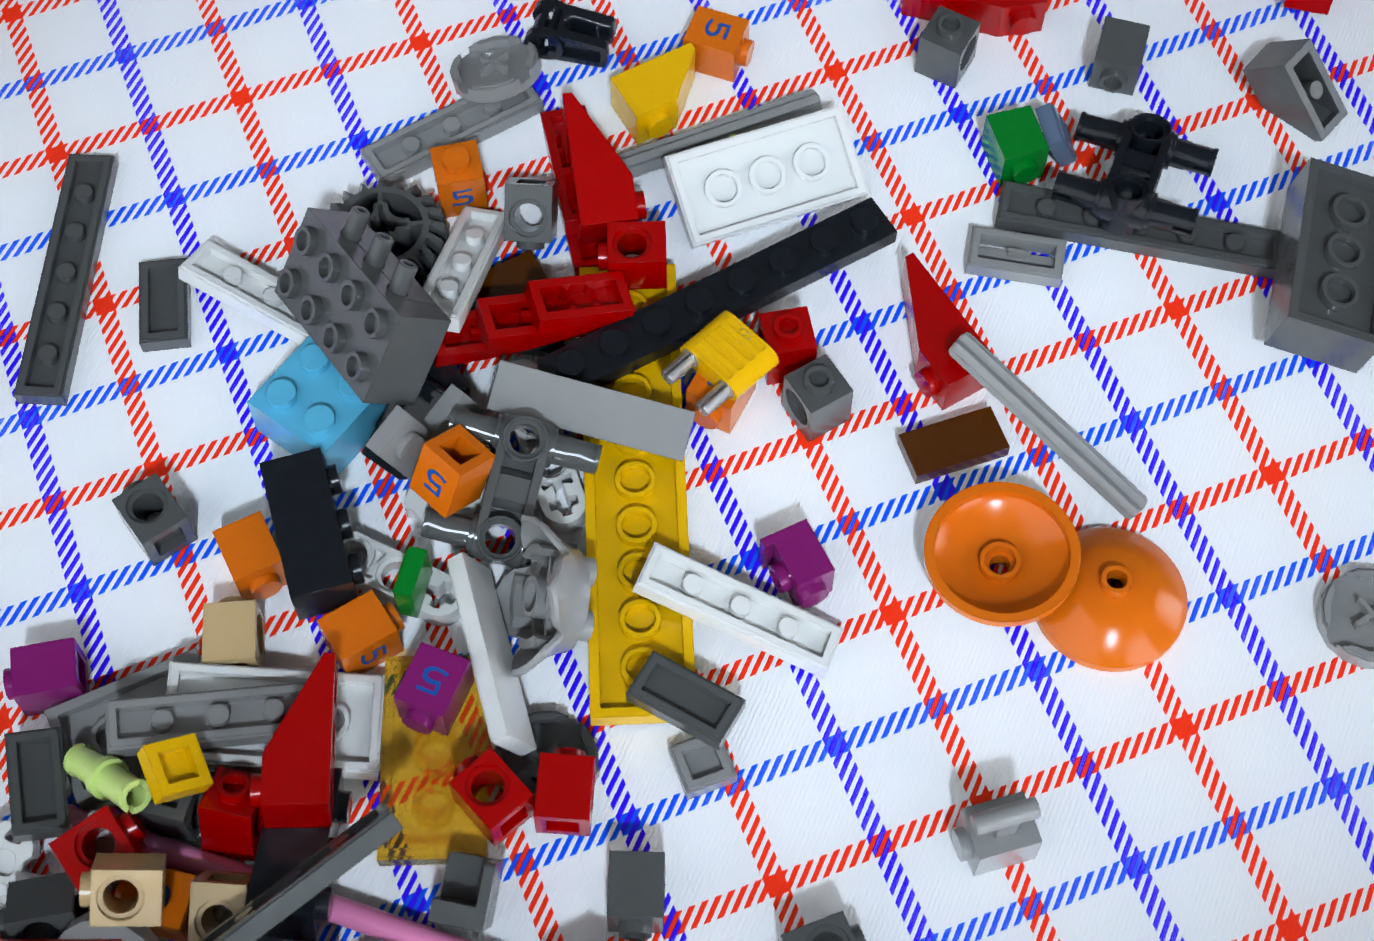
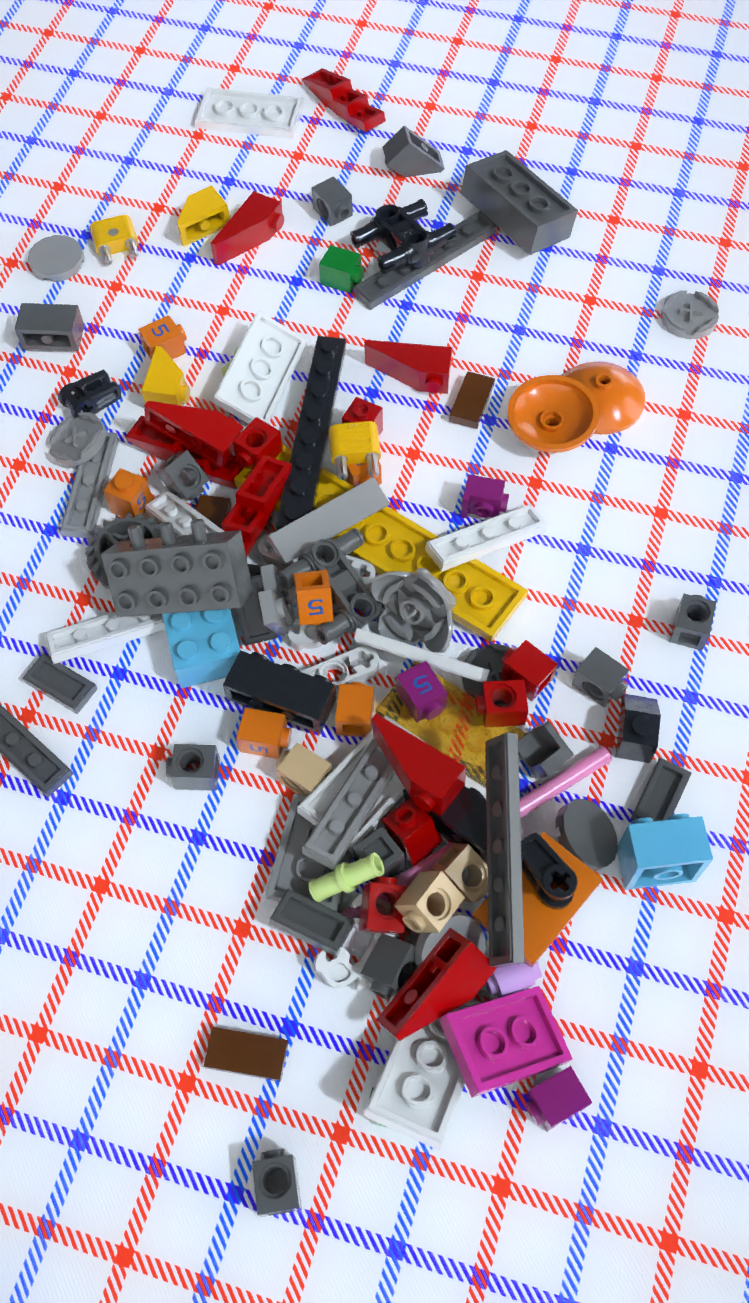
camera: 50 degrees left, 0 degrees up
magenta brick [3,637,89,716] -> none
yellow plate [137,733,214,805] -> none
green tile [393,546,432,618] -> none
light grey axle [618,89,823,178] -> none
dark grey tile [626,650,746,750] -> none
light grey tile [668,737,737,800] -> none
dark grey brick [782,354,854,442] -> none
dark grey brick [914,5,981,89] -> none
light grey axle [948,332,1148,520] -> none
light grey brick [951,791,1043,877] -> none
light grey tile [965,226,1067,288] -> none
sand blue tile [1035,102,1077,167] -> none

